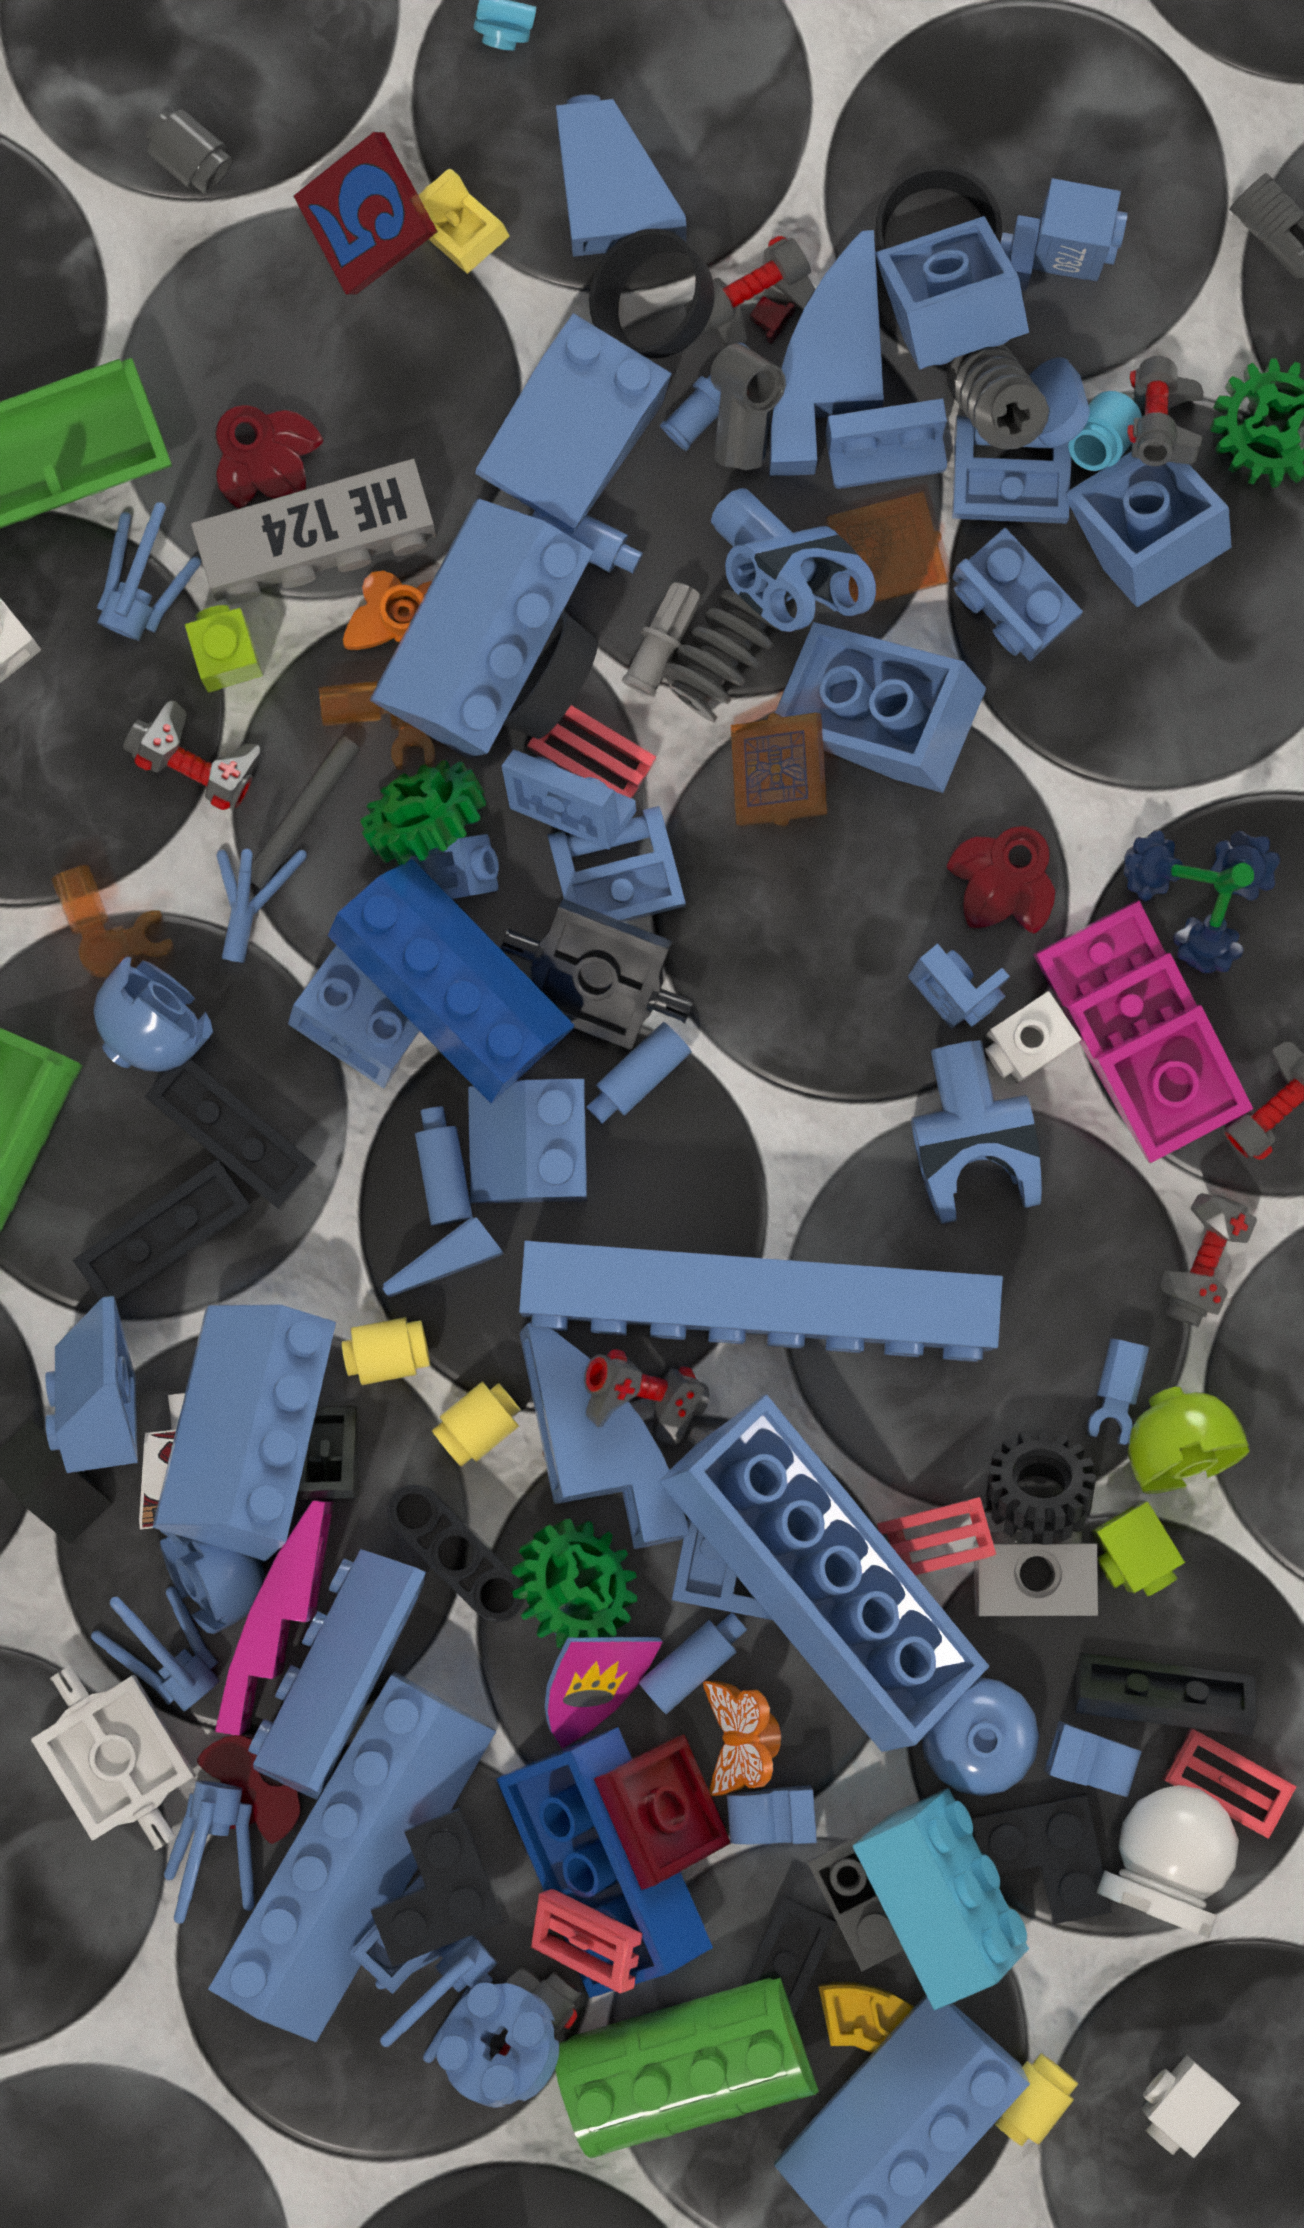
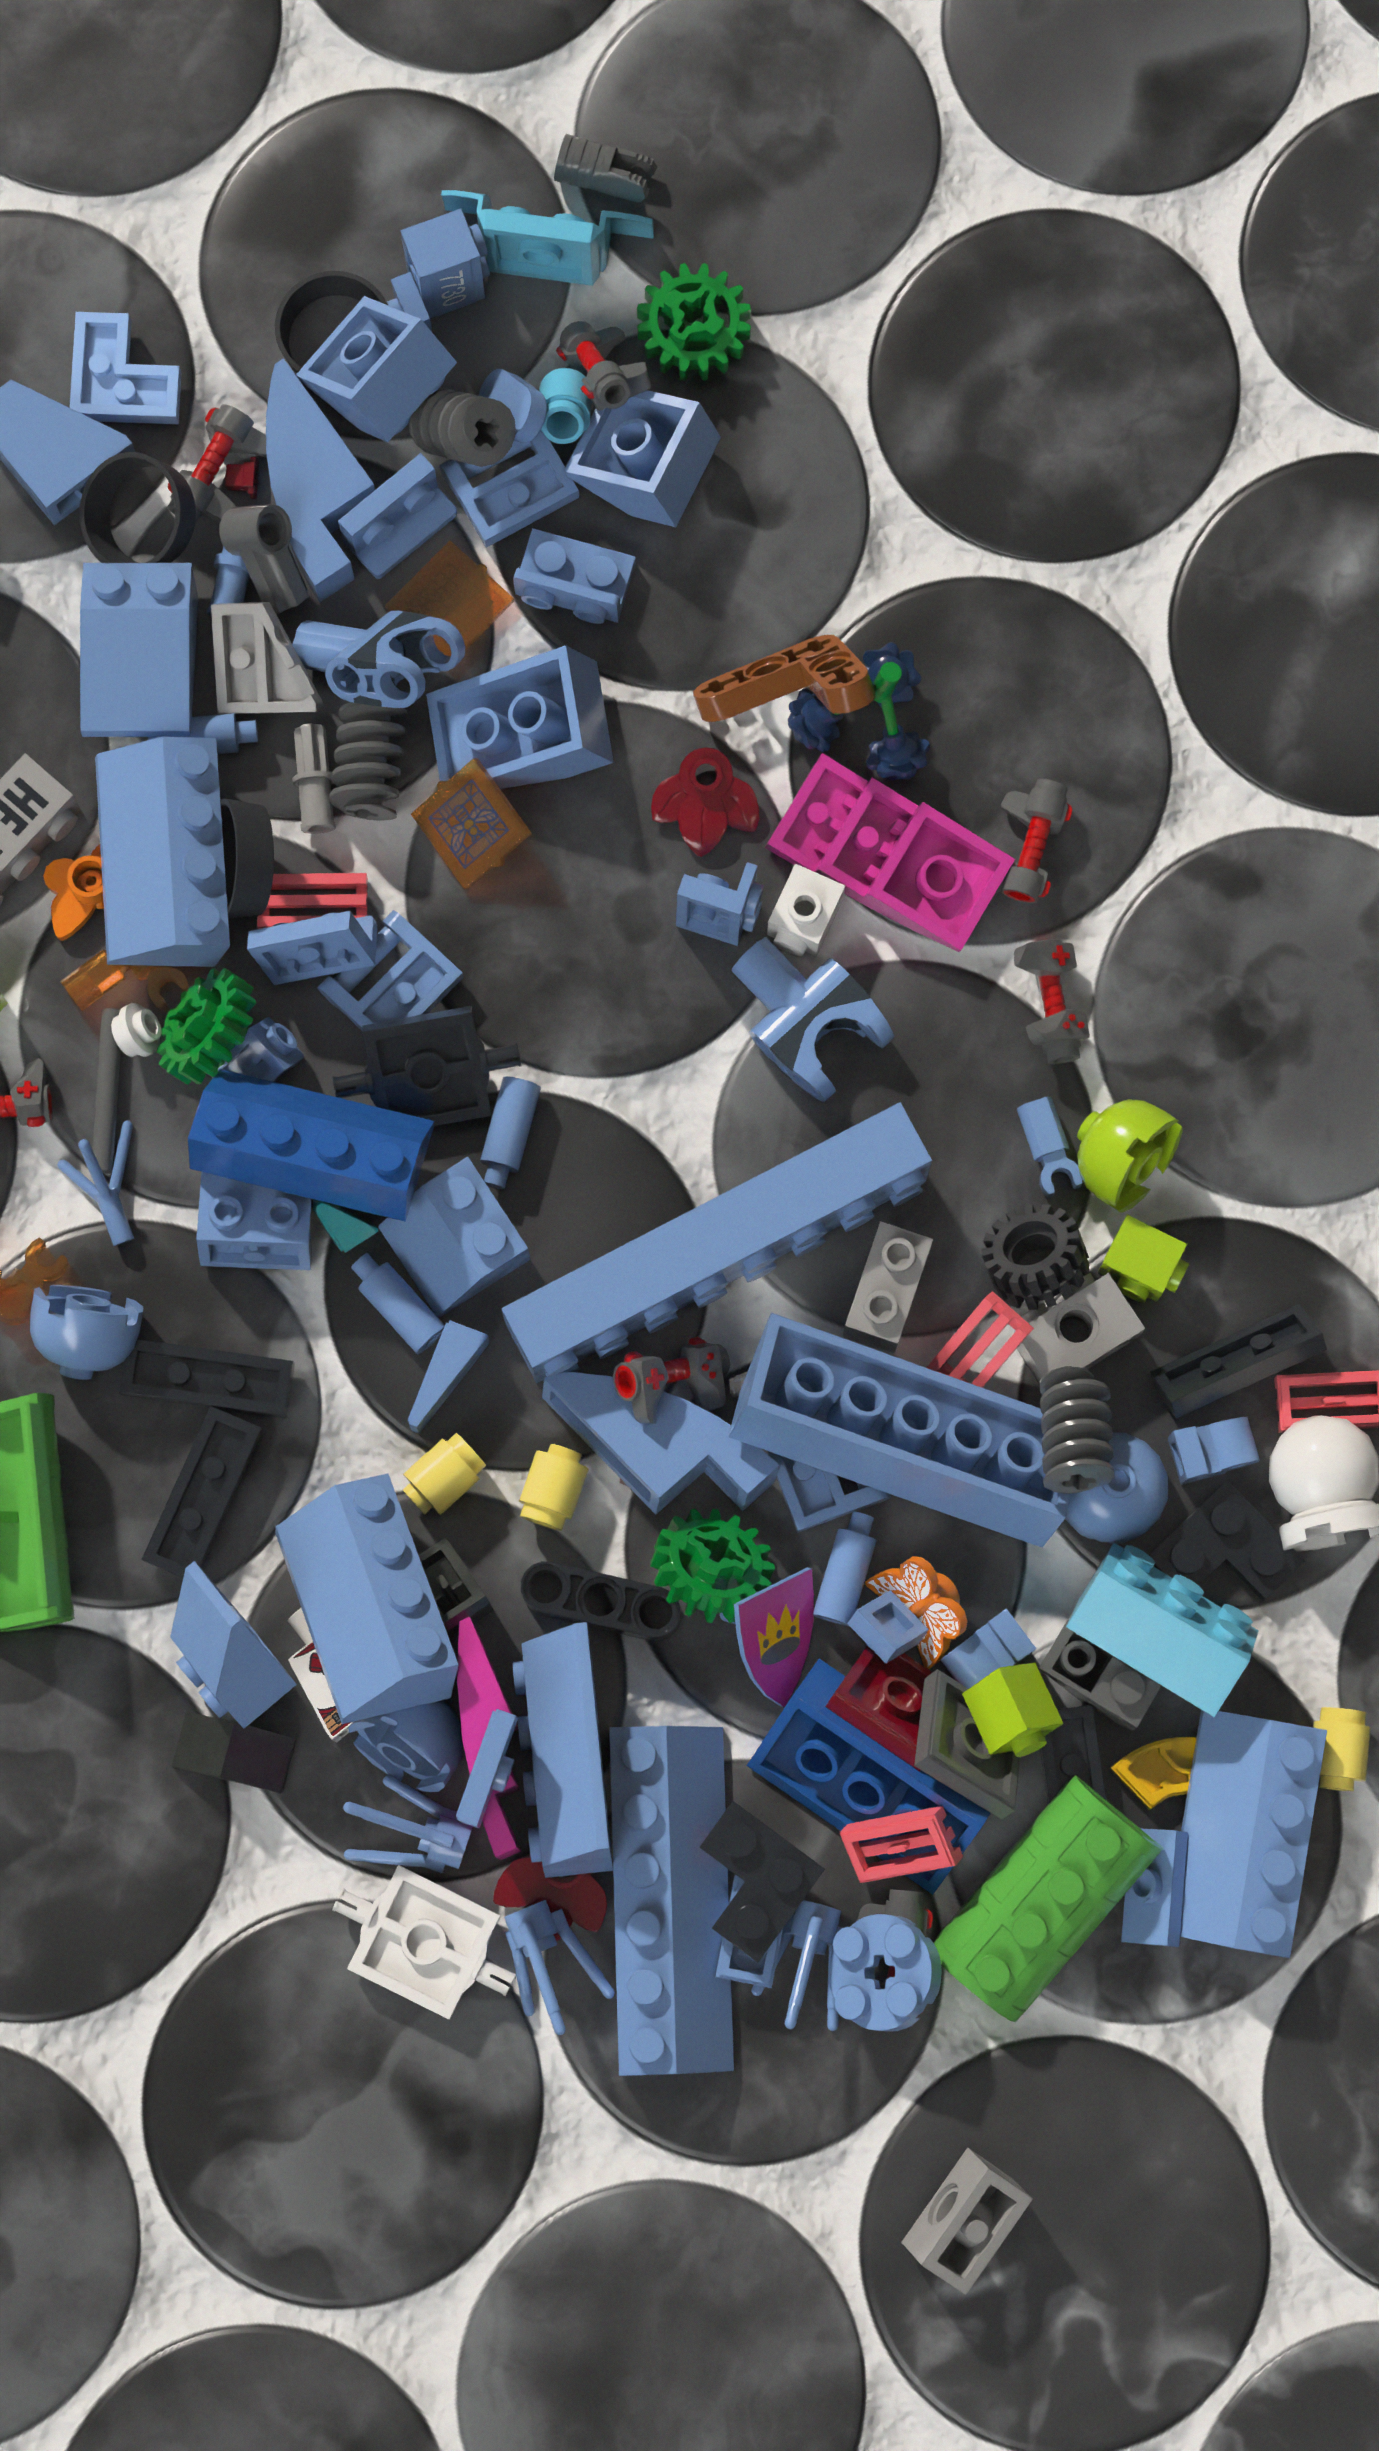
camera: 30 degrees left, 5 degrees down
none -> light blue plate [70,312,182,424]
none -> white plate [111,1003,161,1057]
none -> light grey wing [211,602,323,714]
none -> teal slope [311,1199,378,1253]
none -> medium azure piece [441,190,654,286]
none -> medium blue plate [456,1709,518,1829]
none -> dark orange beam [693,635,876,722]
none -> light grey brick [843,1221,933,1353]
none -> medium blue plate [847,1590,929,1663]
none -> dark grey tile [914,1669,1020,1819]
none -> lime brick [962,1663,1063,1757]
none -> dark grey piece [1039,1366,1115,1494]
none -> medium blue plate [1121,1828,1188,1947]

